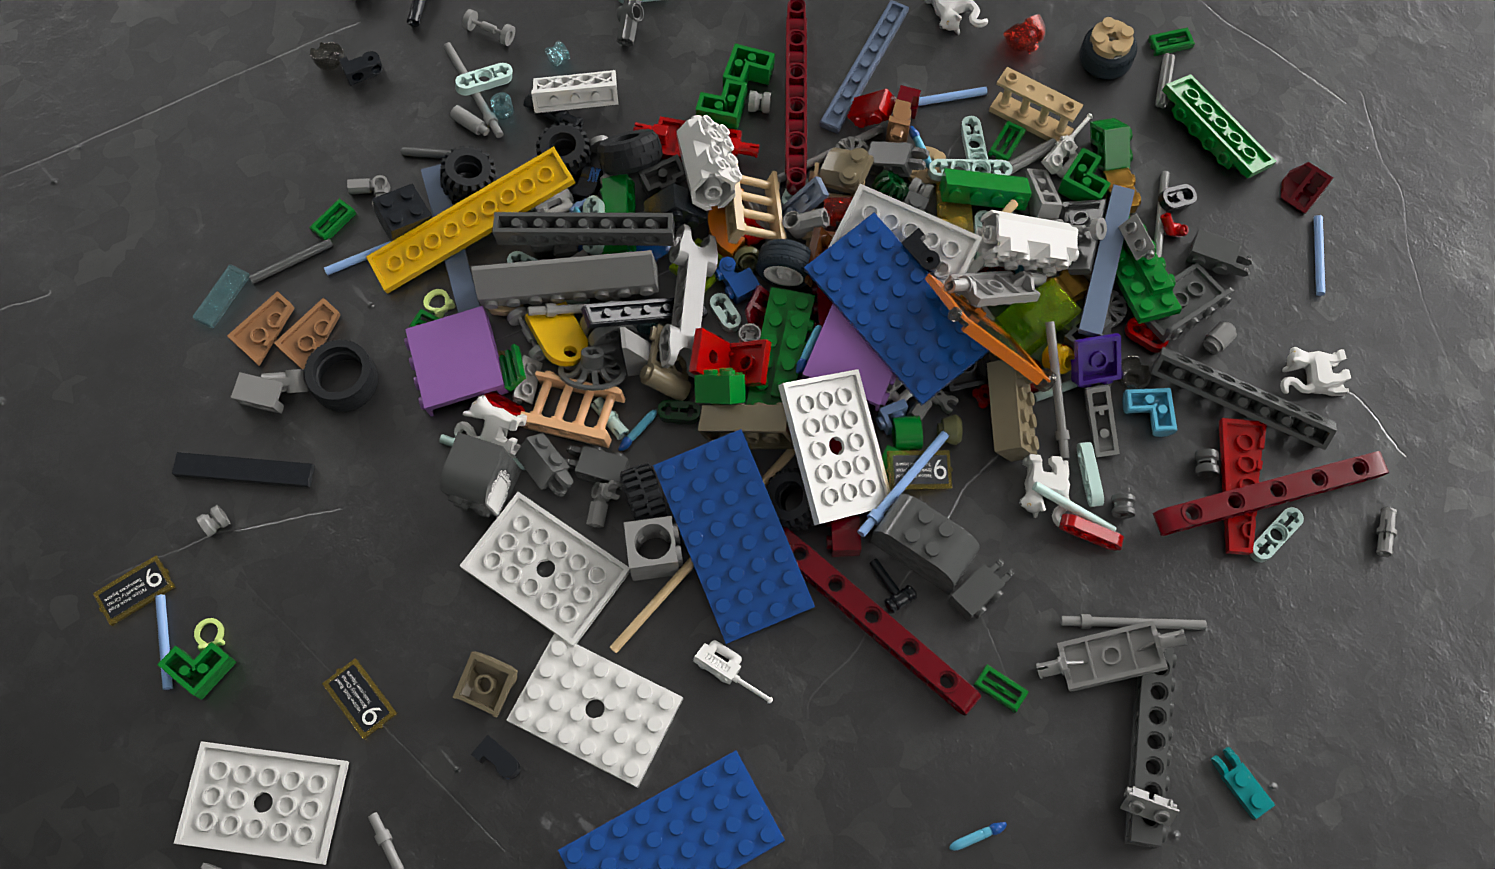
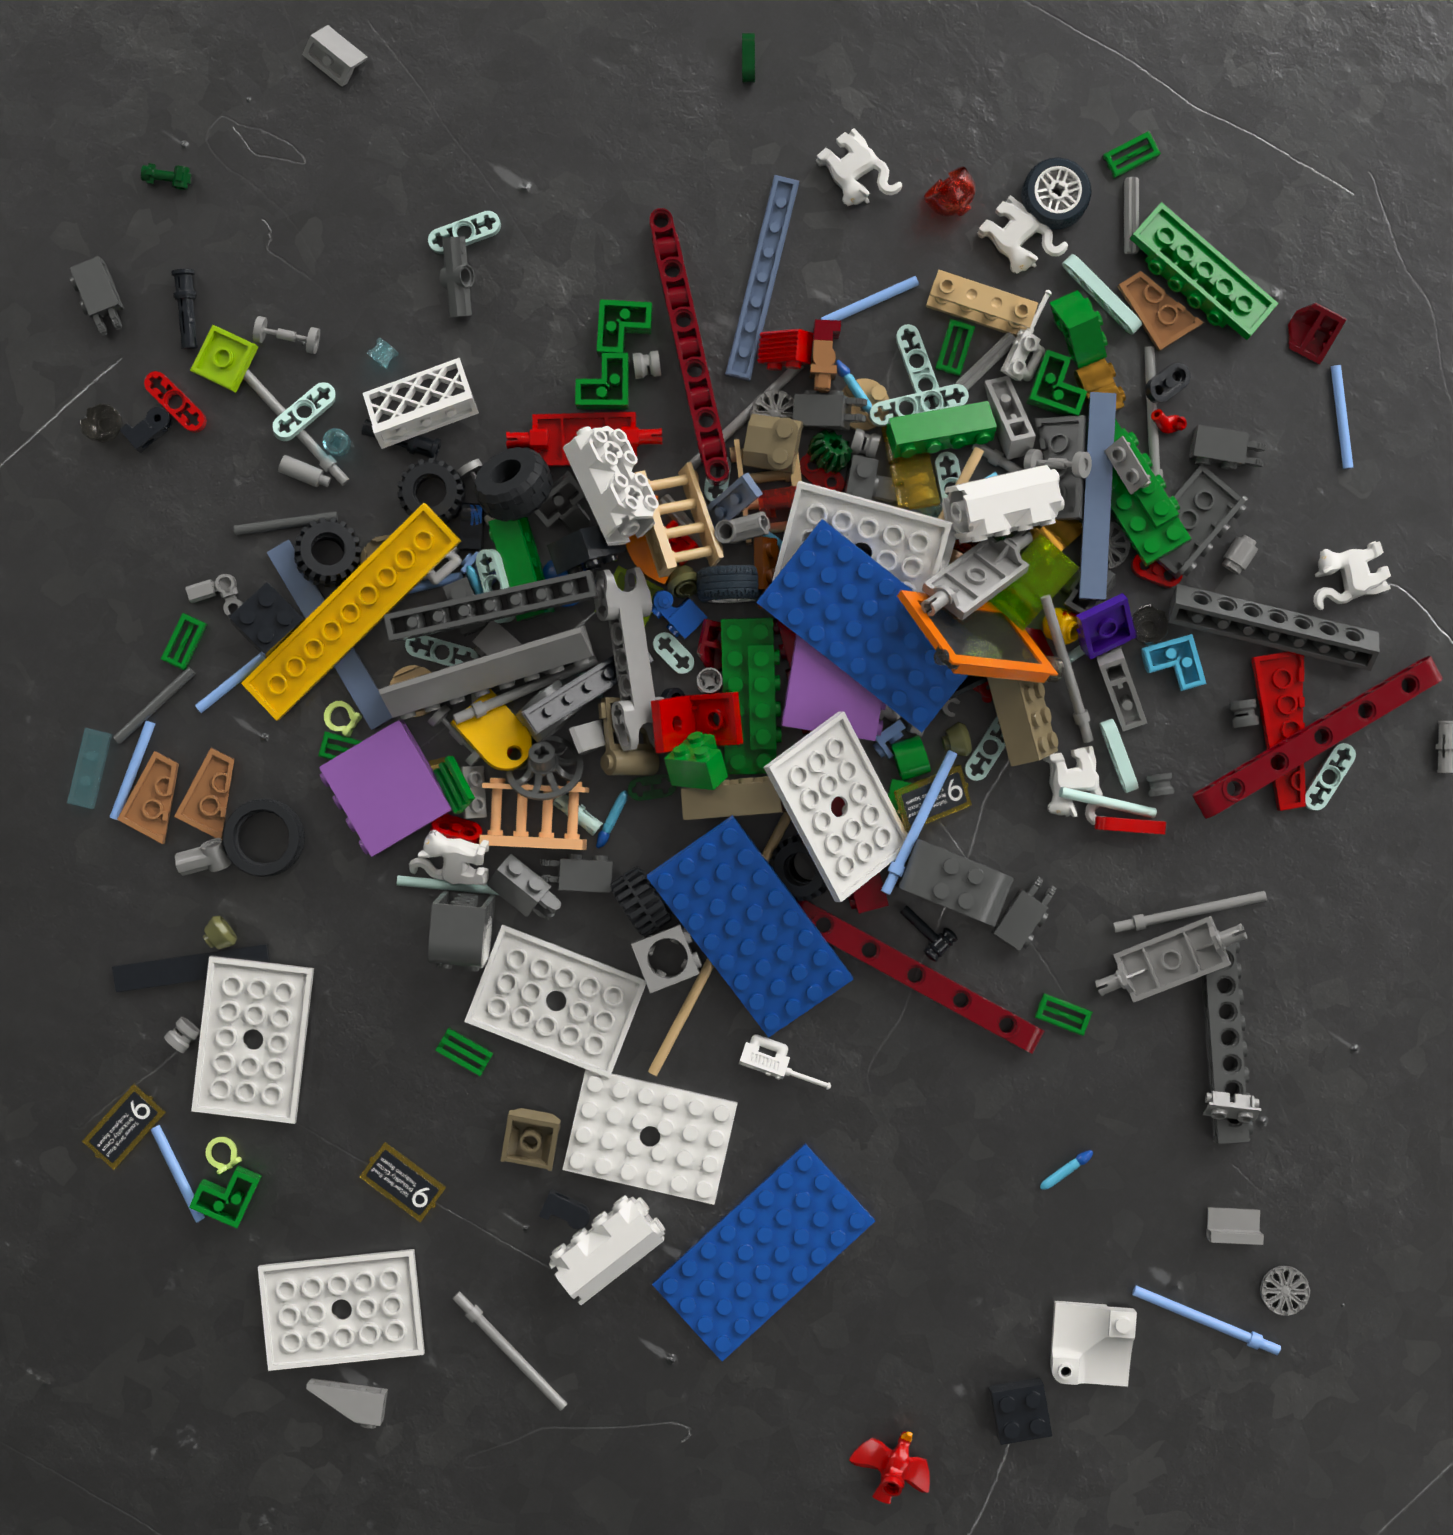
camera: 10 degrees left, 20 degrees up
light grey panel [231,372,284,414] -> none
light grey bar [586,480,622,528] -> none
medium azure piece [796,325,822,374] -> none
black leg [901,228,941,273] -> none
tan plate [1090,17,1134,59] -> none
teal hinge [1211,747,1275,820] -> none
none -> light blue bar [110,720,155,821]
none -> red beam [144,371,207,433]
none -> lime tile [190,325,258,393]
none -> white plate [191,956,314,1124]
none -> olive cone [203,916,237,949]
none -> green tile [435,1028,494,1076]
none -> white brick [549,1195,665,1305]
none -> light aqua beam [964,716,1005,781]
none -> white animal [977,195,1068,274]
none -> light aqua beam [1062,254,1142,335]
none -> medium nougat wing [1117,271,1204,352]

